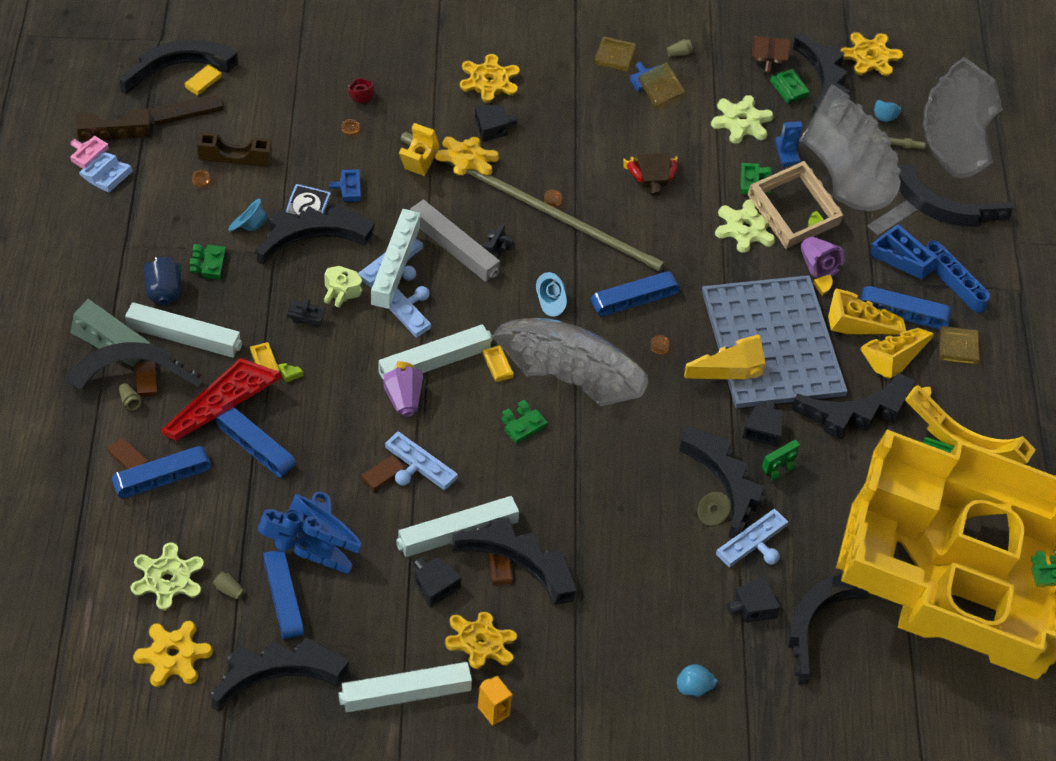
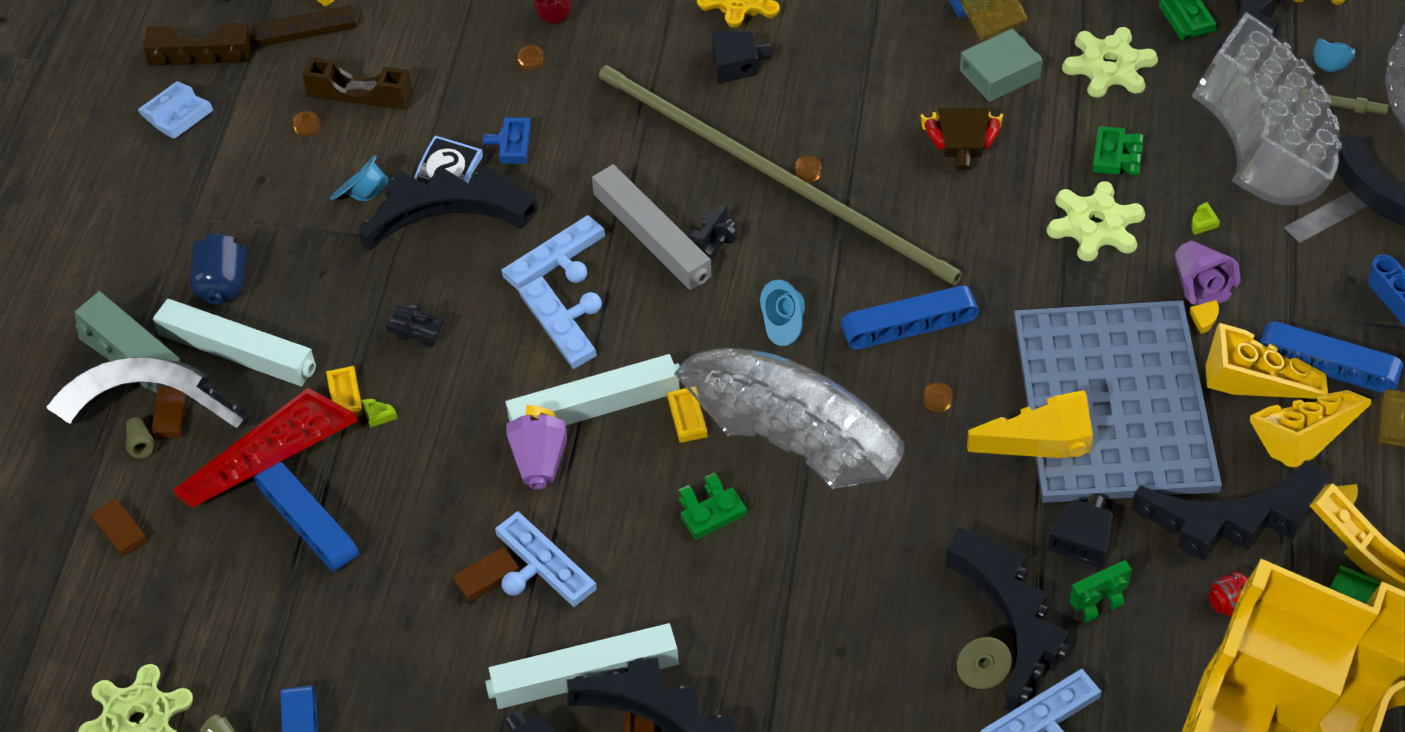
camera: 15 degrees right, 0 degrees up
bright pink plate [70,136,109,169] -> none
blue beam [111,446,211,498] -> none
green plate [189,244,226,280] -> none
blue piece [258,492,362,574] -> none
yellowish green hinge [324,266,362,307] -> none
light aqua brick [371,209,420,309] -> none
yellow piece [399,123,440,176] -> none
yellow plate [435,137,499,175] -> none
tan window [748,161,843,249] -> none
blue bracket [775,121,803,167] -> none
blue wedge [870,224,937,279] -> none
none -> sand green brick [960,28,1043,102]
none -> red head [1209,572,1249,617]

